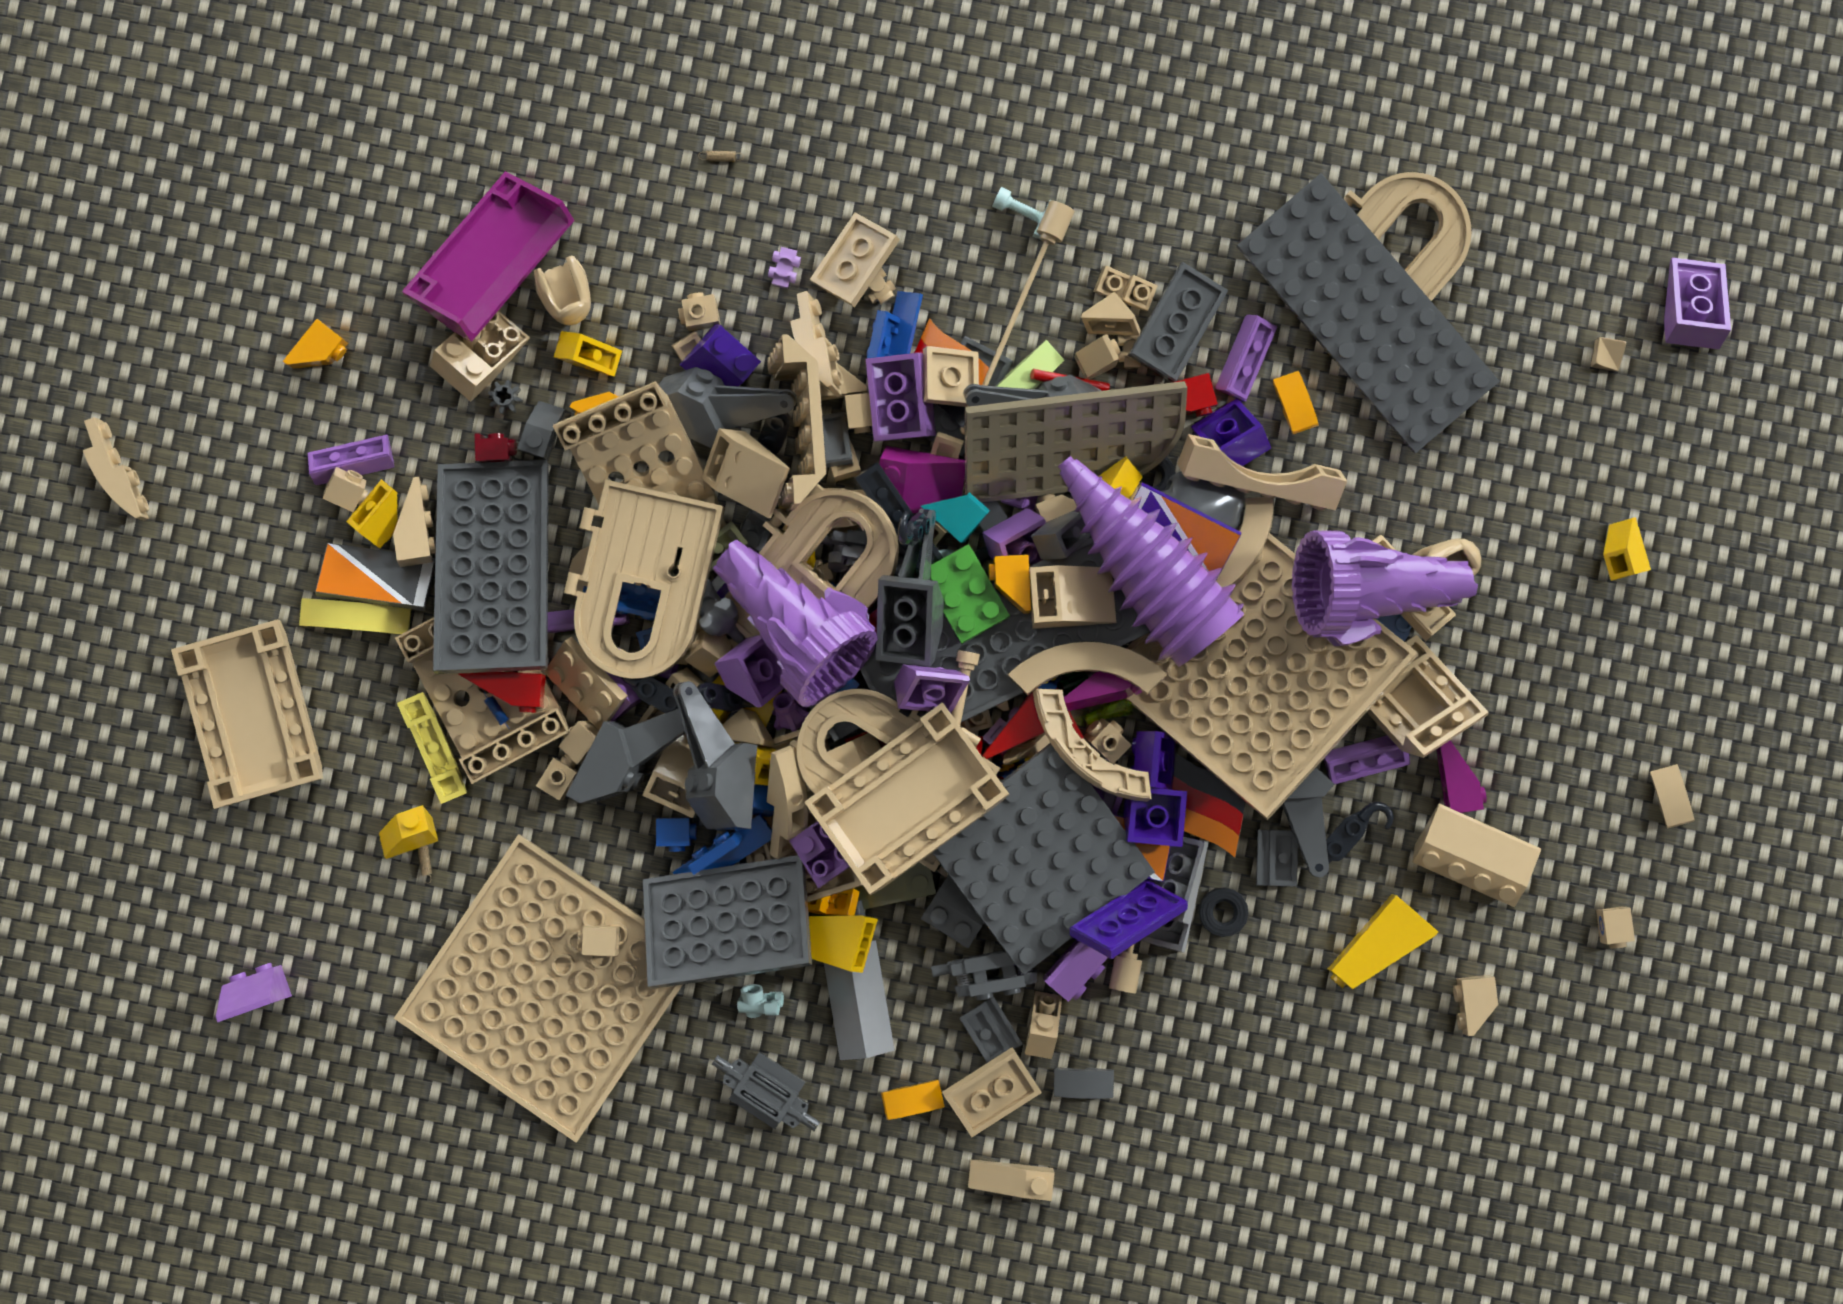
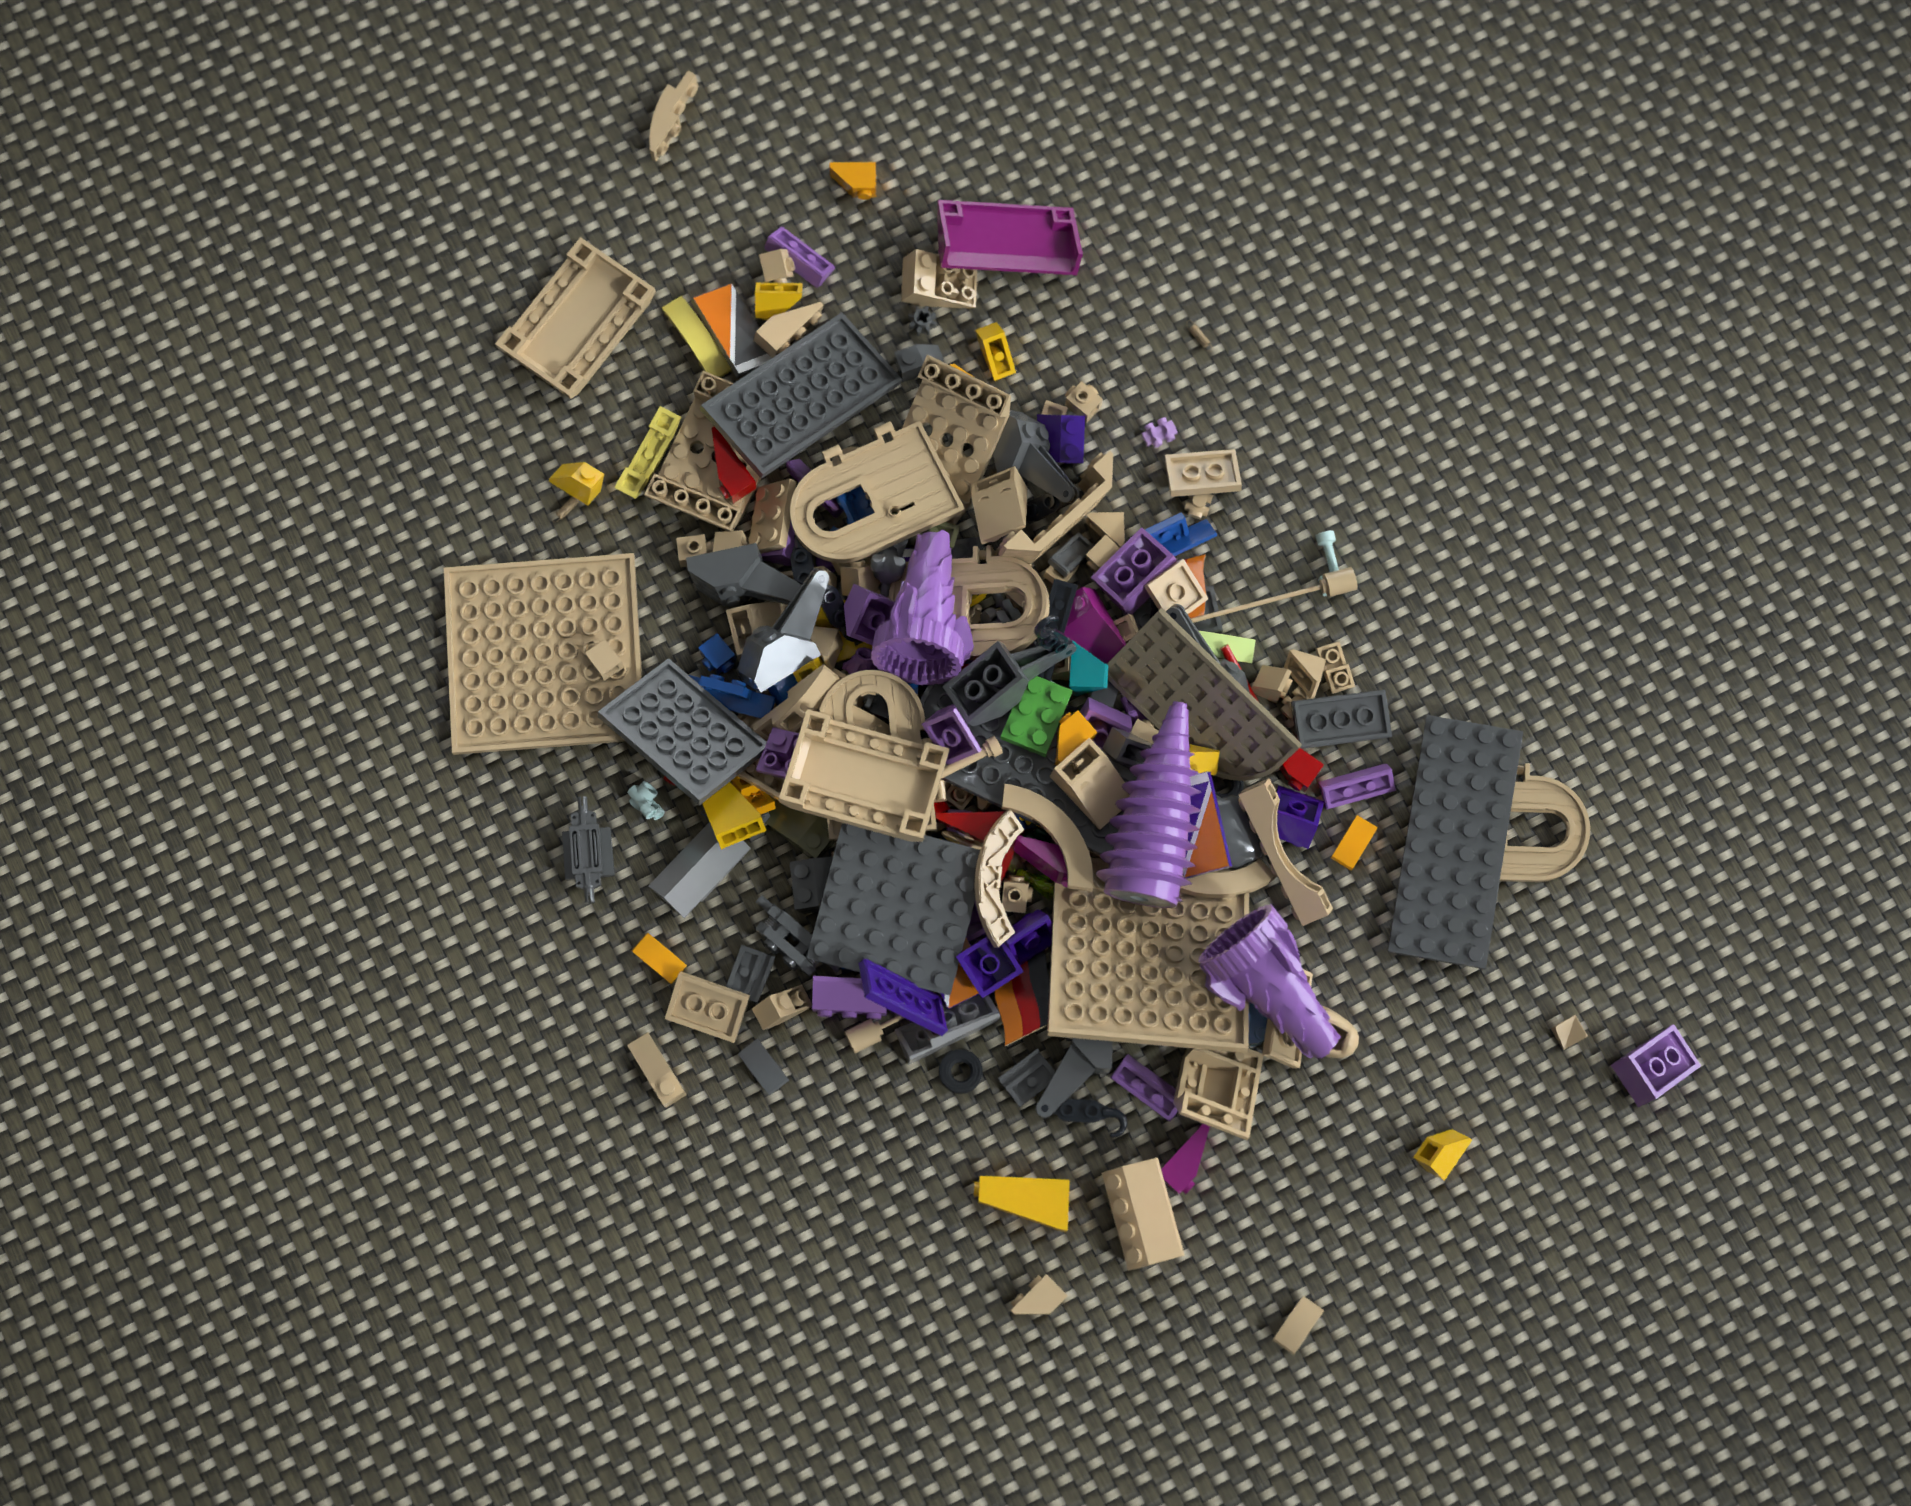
camera: 45 degrees right, 10 degrees down
medium lavender slope [216,963,292,1022] -> none
dark red brick [474,433,517,463] -> none
blue piece [483,691,509,729] -> none
tan hair [534,256,591,325] -> none
tan slope [790,291,843,397] -> none
tan brick [1596,907,1635,949] -> none

